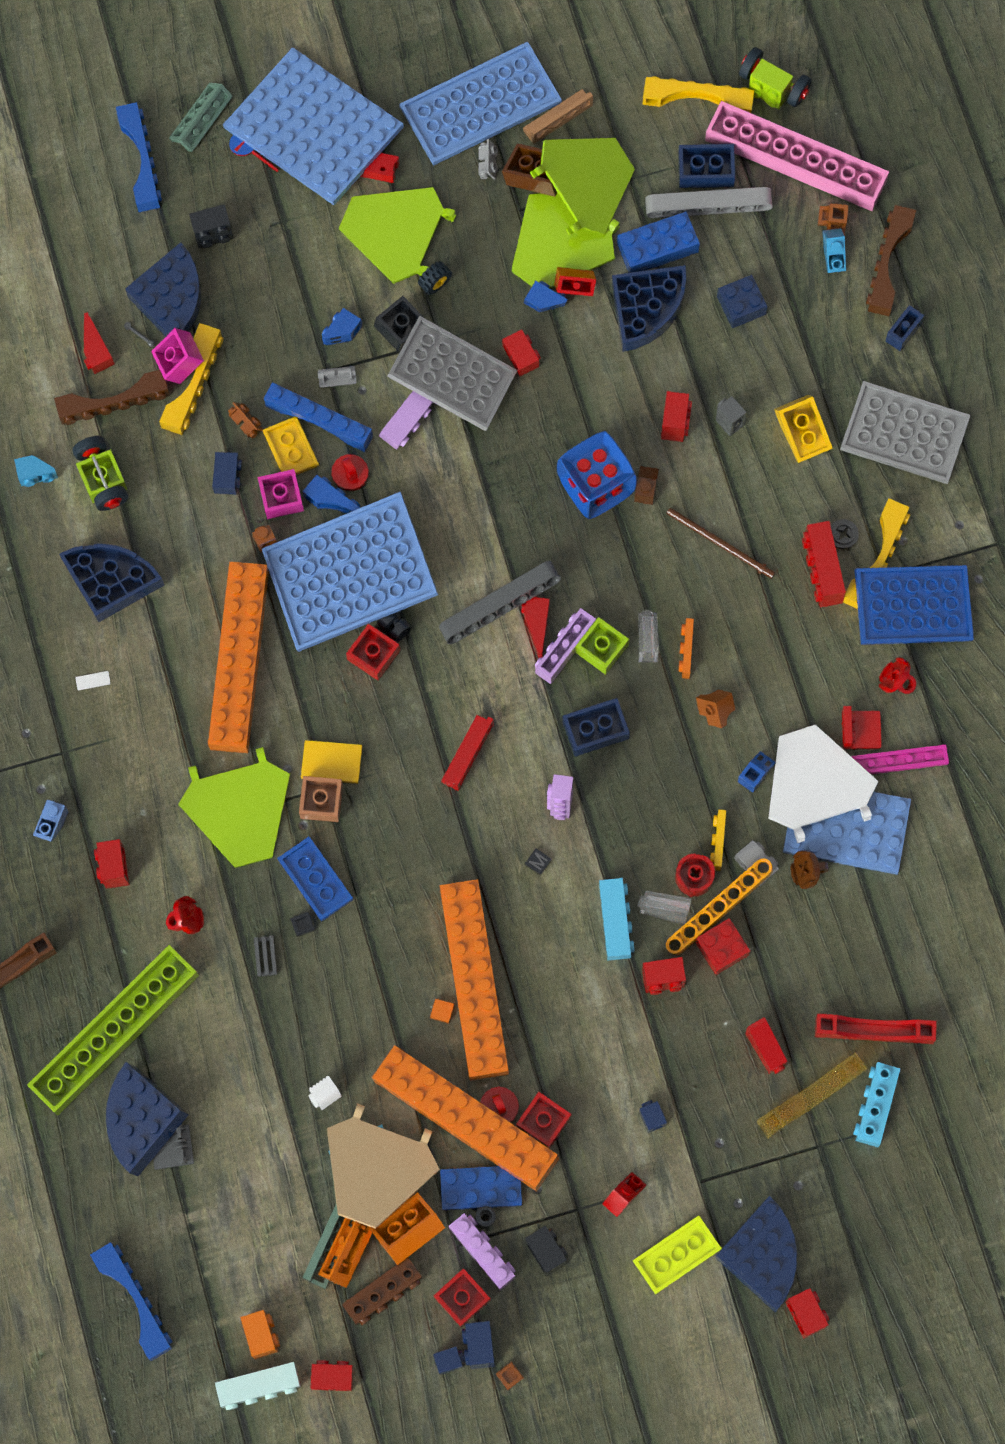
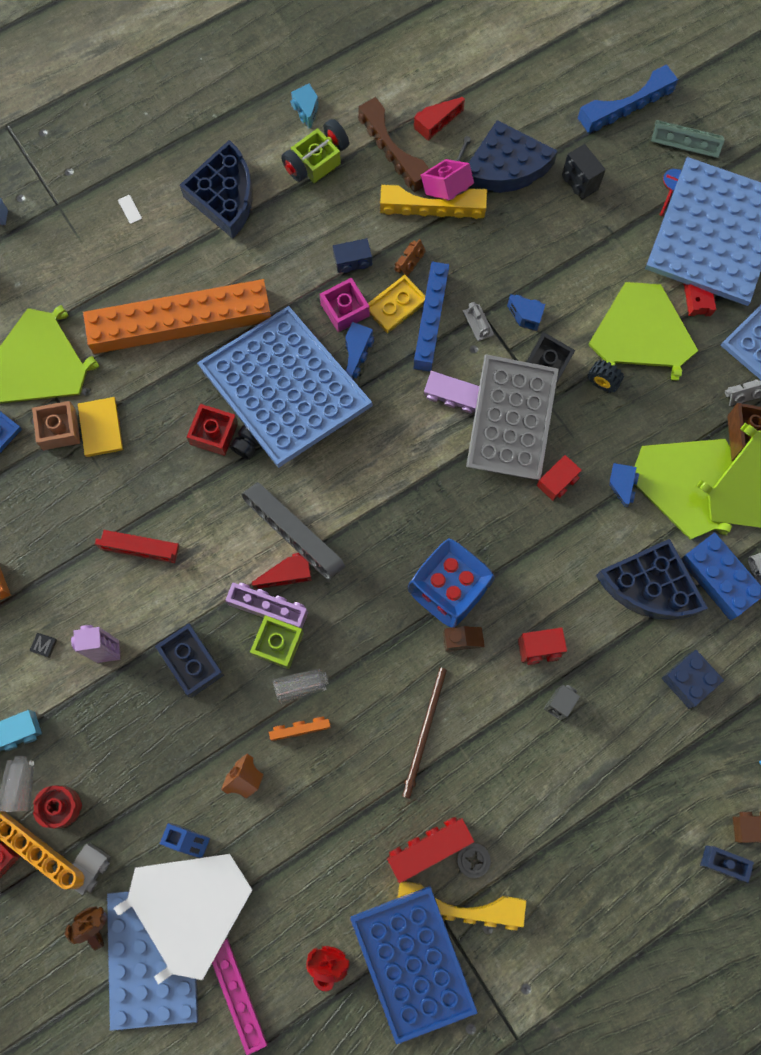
camera: 70 degrees right, 0 degrees up
dark orange brick [252,525,277,553] -> none
red tile [331,454,369,491] -> none
red brick [554,267,596,296] -> none
yellow plate [710,809,726,871] -> none
yellow slope [774,395,833,463] -> none
light grey plate [840,381,970,484] -> none
red bracket [842,706,882,749] -> none

